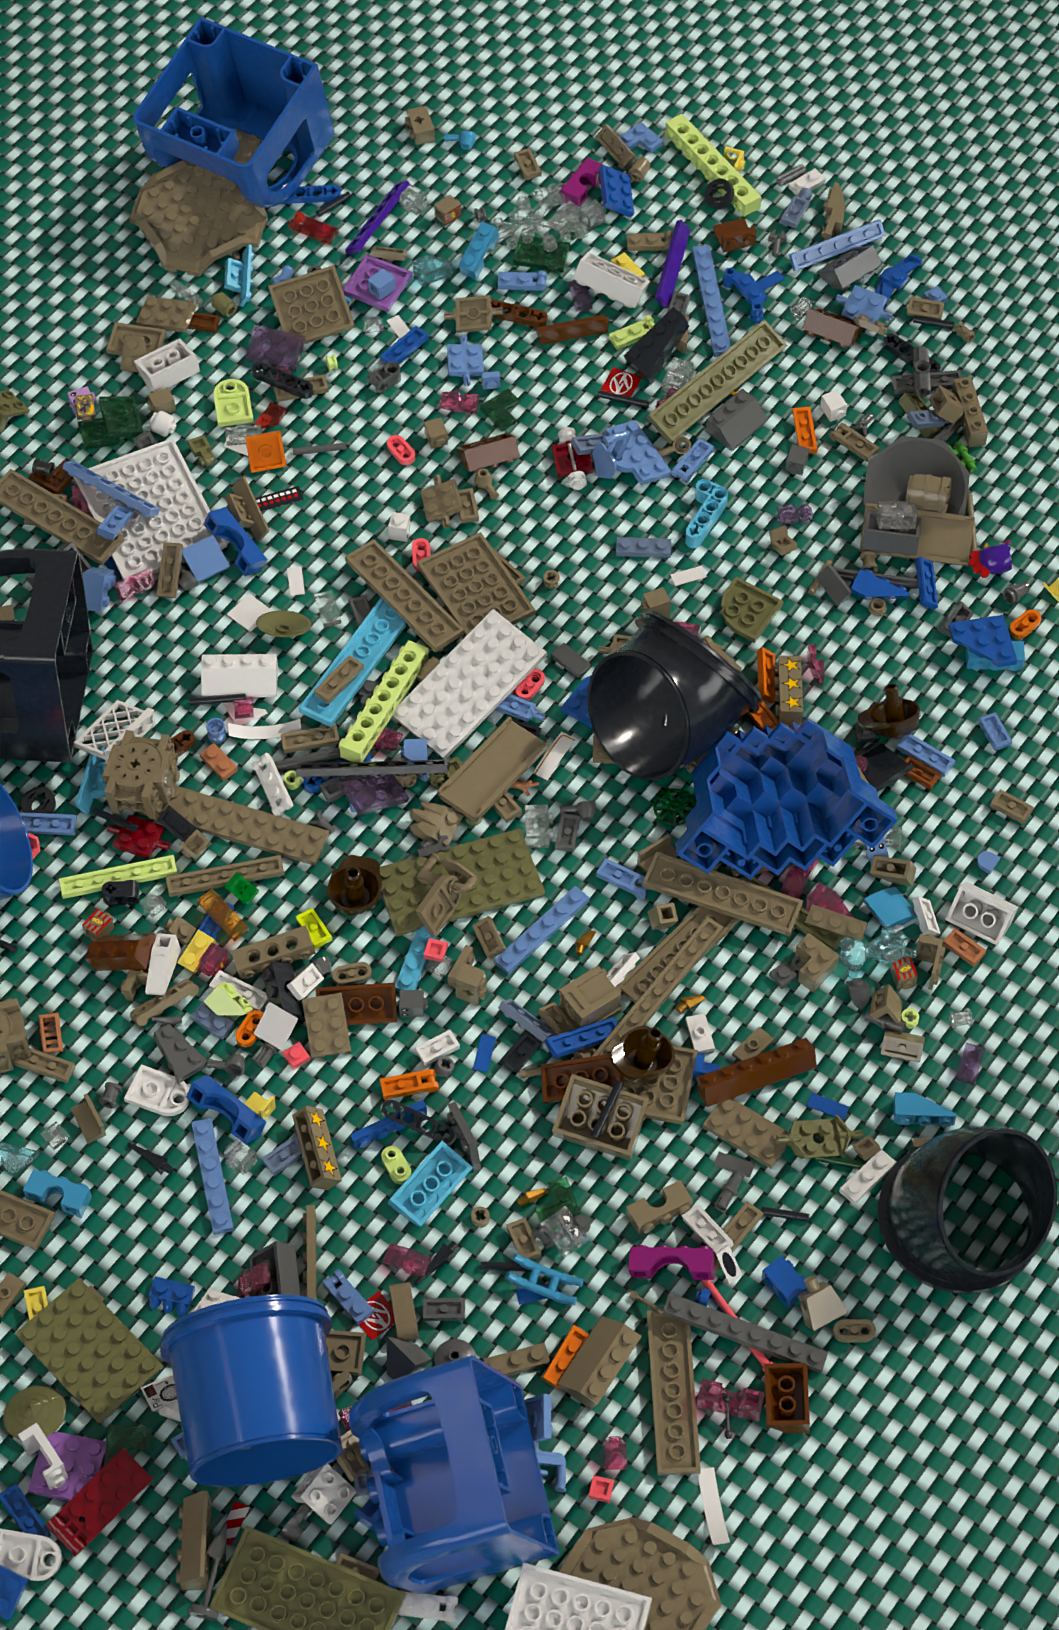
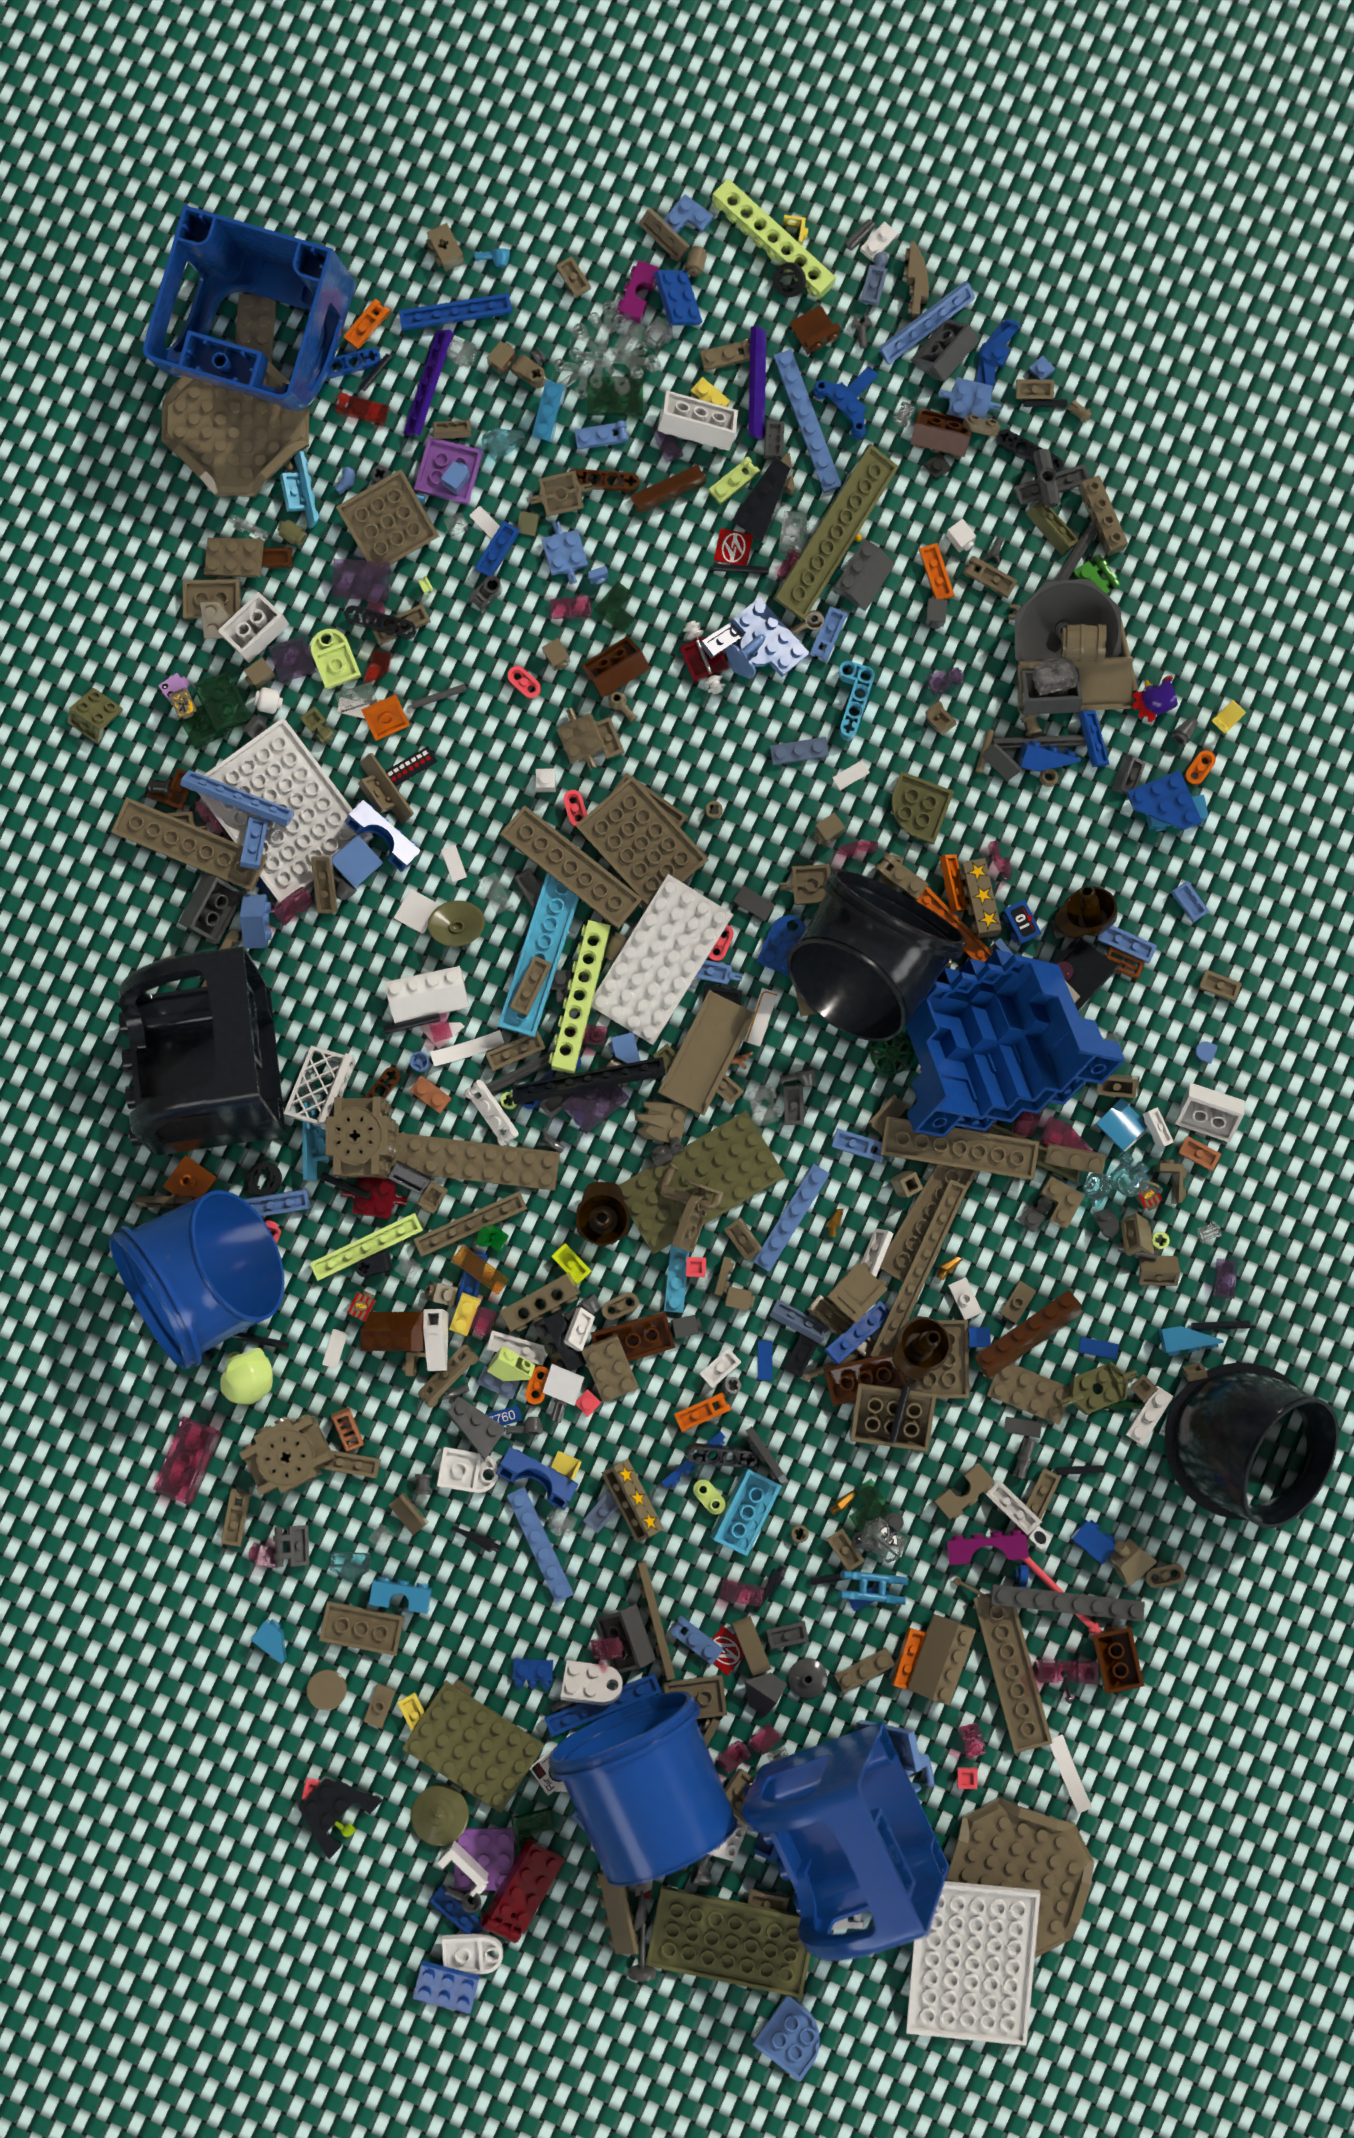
camera: 15 degrees left, 25 degrees up
sand blue plate [907,410,951,429] -> none
dark tan brick [929,385,964,424] -> none
none -> clear purple plate [269,636,316,683]
none -> white sticker [322,1329,347,1369]
none -> orange plate [343,299,391,350]
none -> blue plate [399,293,512,331]
none -> dark grey bar [445,1886,481,1913]
none -> blue sticker [486,1405,522,1426]
none -> dark tan piece [510,354,546,388]
none -> olive slope [517,511,539,537]
none -> pearl dark grey plate [924,453,951,480]
none -> brick [1001,899,1042,946]
none -> black bar [1191,1320,1251,1330]

